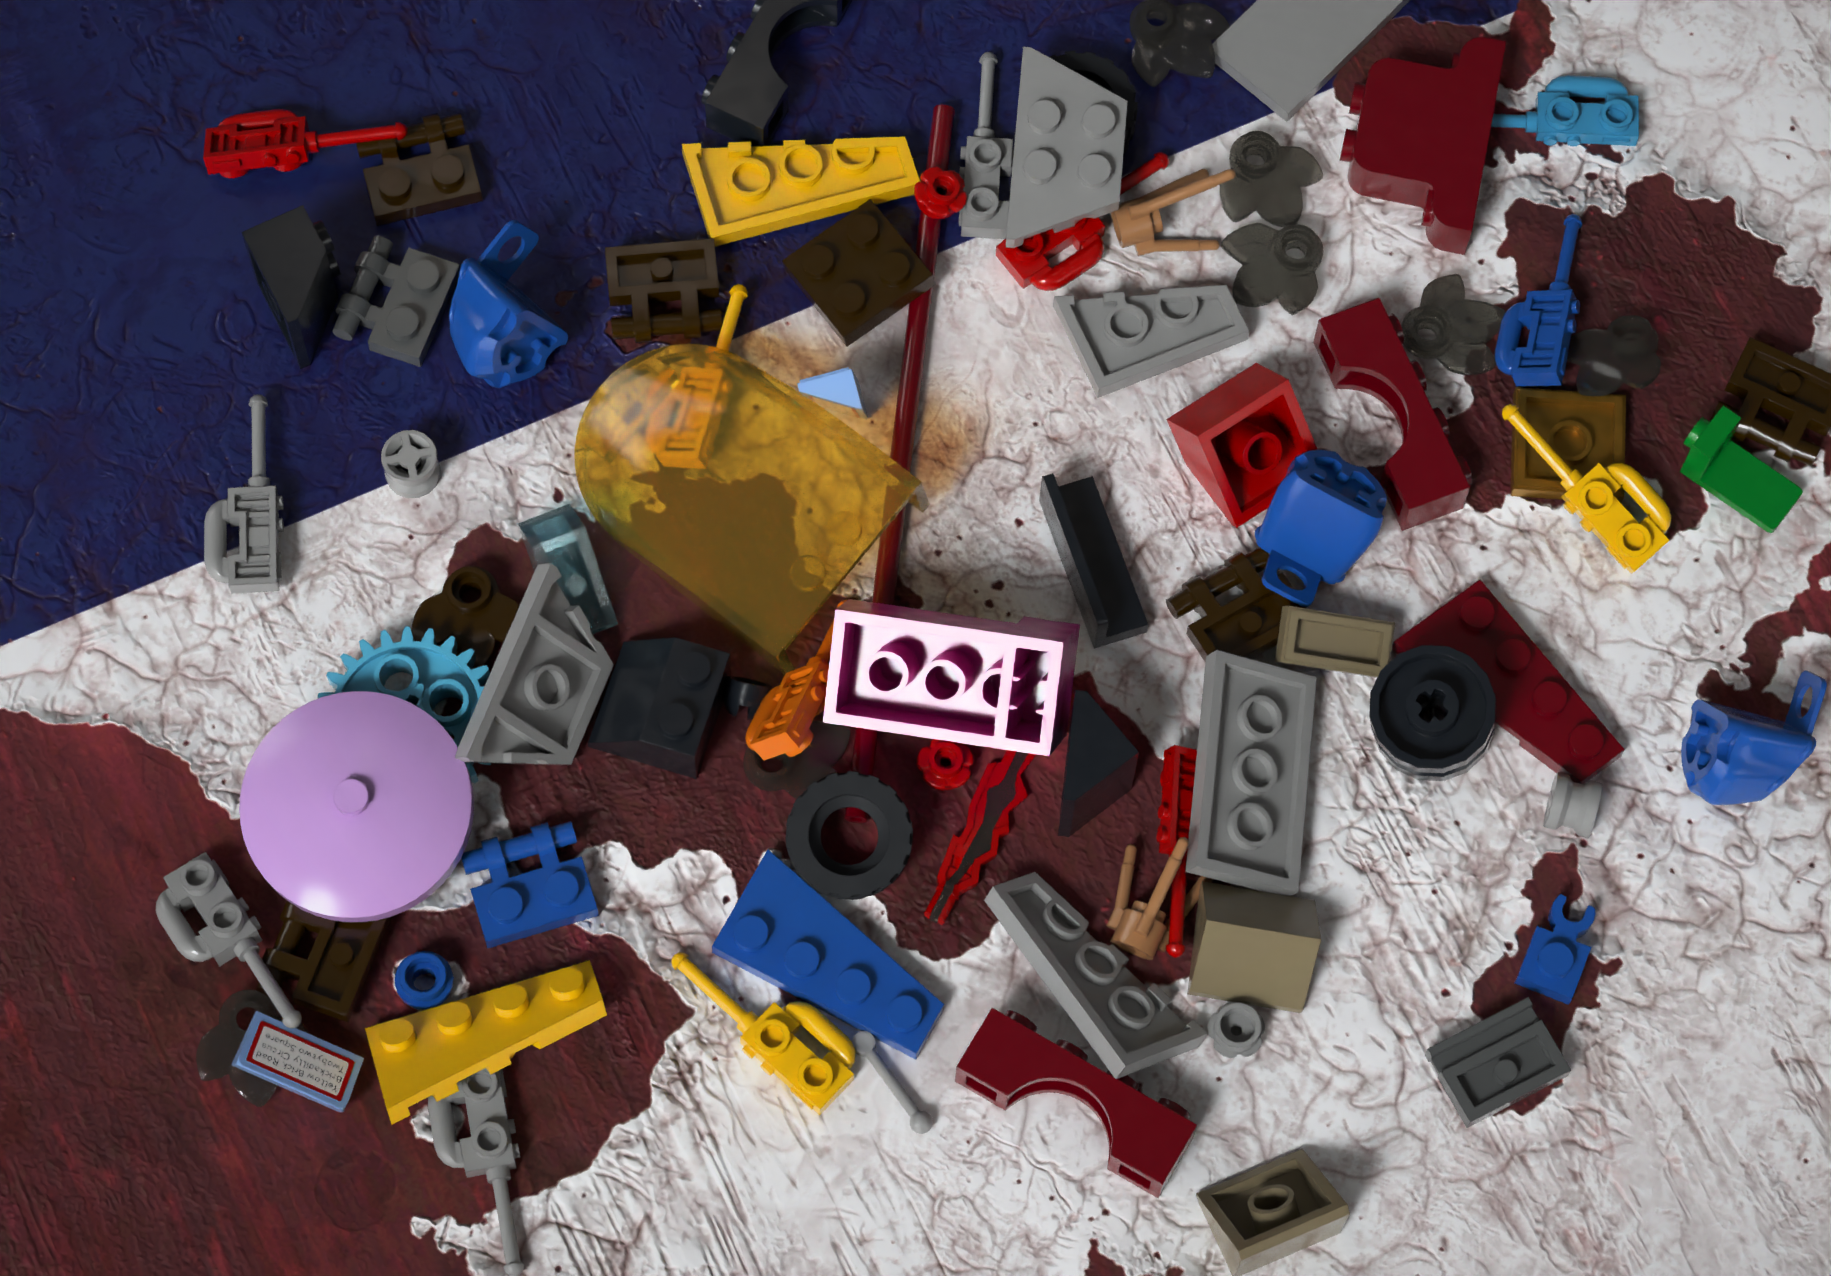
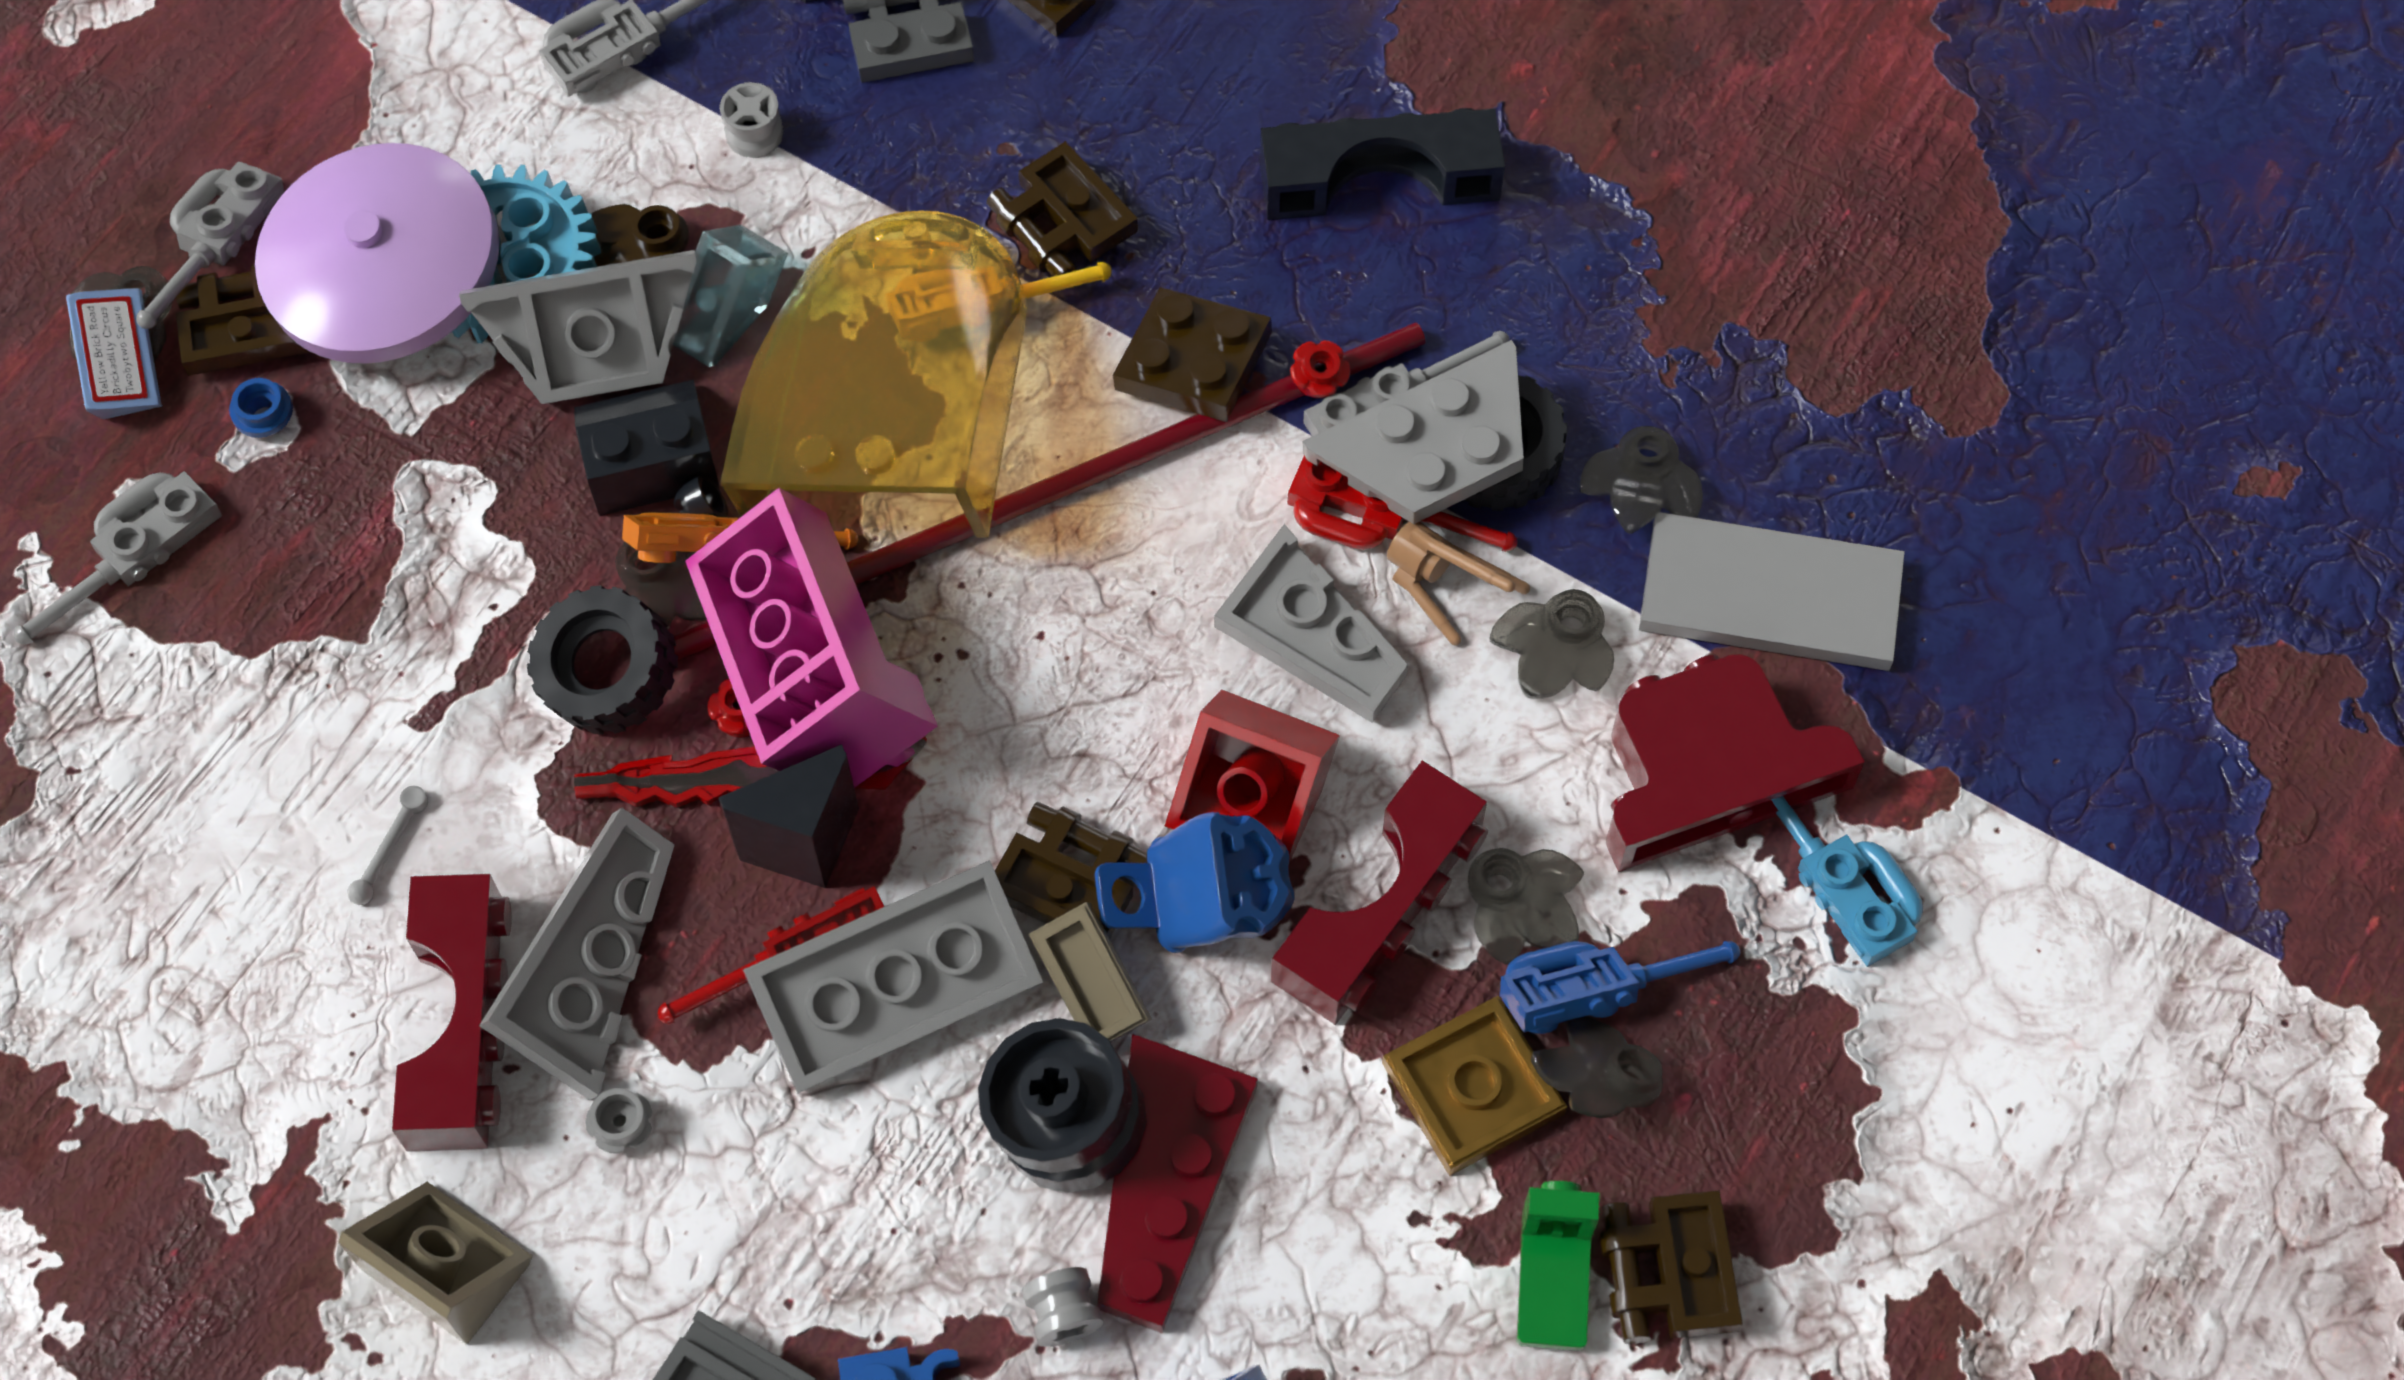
camera: 60 degrees right, 5 degrees down
yellow wing [365,960,607,1125] -> none
blue piece [449,220,568,388] -> none
blue plate [461,821,599,949] -> none
yellow piece [671,952,856,1115] -> none
yellow wing [682,136,920,247] -> none
blue wing [712,850,944,1060] -> none
light blue slope [797,367,868,420] -> none
black panel [1039,473,1148,649] -> none
medium nougat plant [1106,837,1214,960] -> none
dark tan slope [1187,881,1321,1013] -> none
clear smoke plate [1221,223,1323,315] -> none
yellow piece [1502,404,1671,574] -> none

